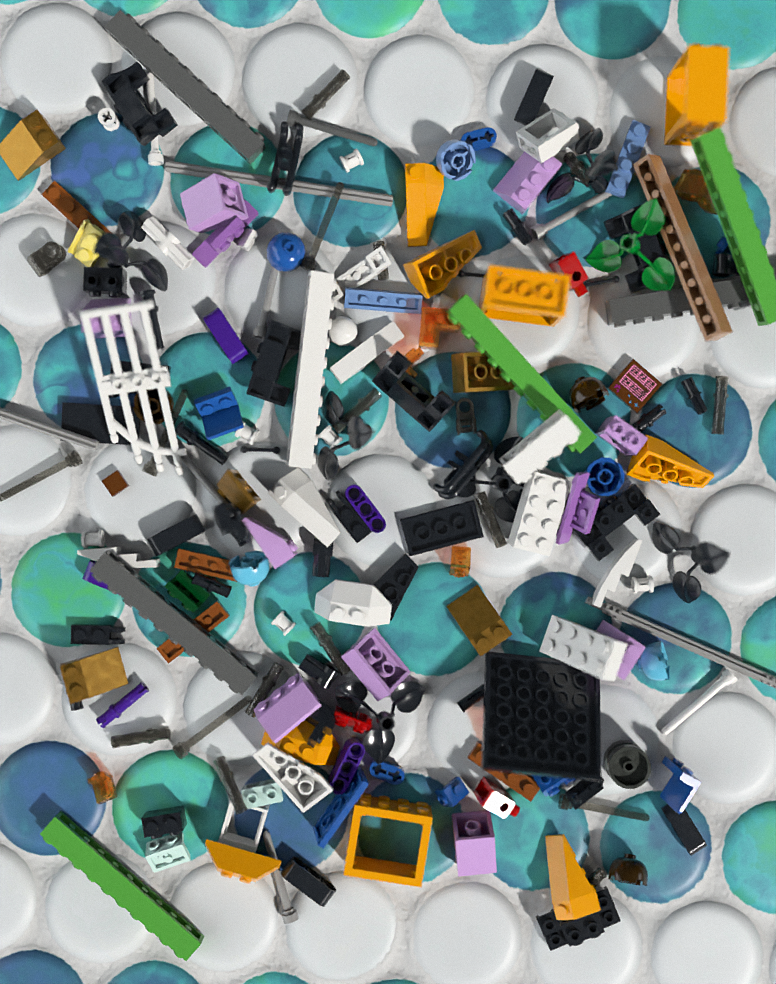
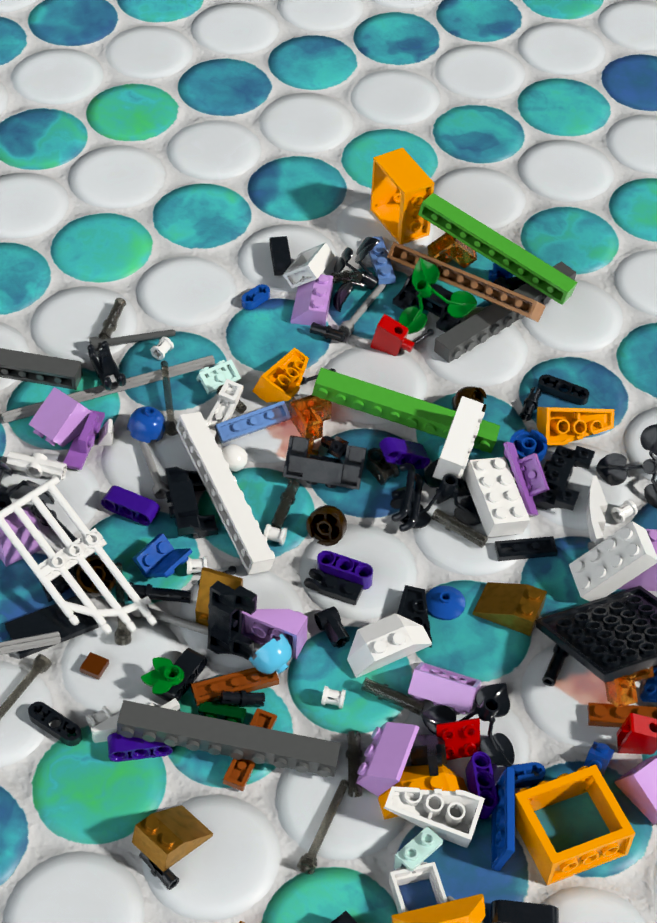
camera: 30 degrees left, 40 degrees down
black hinge [71,624,125,645] -> none
dark purple pin [96,682,149,728] -> none
clear smoke pin [111,727,171,749] -> none
clear smoke pin [213,756,248,815] -> none
white wedge [267,468,341,547] -> none
black piece [298,653,339,689] -> none
black plant [318,391,375,481] -> none
white slope [330,321,405,384] -> none
black tile [400,500,484,556] -> none
light orange wedge [405,163,444,247] -> none
medium blue cylinder [436,139,476,181] -> none
clear orange bracket [449,546,471,578] -> none
pearl gold slope [451,352,514,393] -> none
light orange window [479,265,570,327] -> none
lavender window [595,415,648,456] -> none
reddish brown tile [607,359,662,413] -> none
black axle [681,377,707,415] -> none
clear smoke pin [711,376,729,435] -> none
none -> black beam [28,702,82,746]
none -> green plate [141,657,184,694]
none -> light aqua bracket [196,360,241,394]
none -> dark brown cylinder [306,505,347,546]
none -> black hinge [321,436,349,459]
none -> dark purple beam [379,437,430,469]
none -> blue dish [426,586,465,620]
none -> black tile [494,536,557,561]
none -> black beam [538,374,589,405]

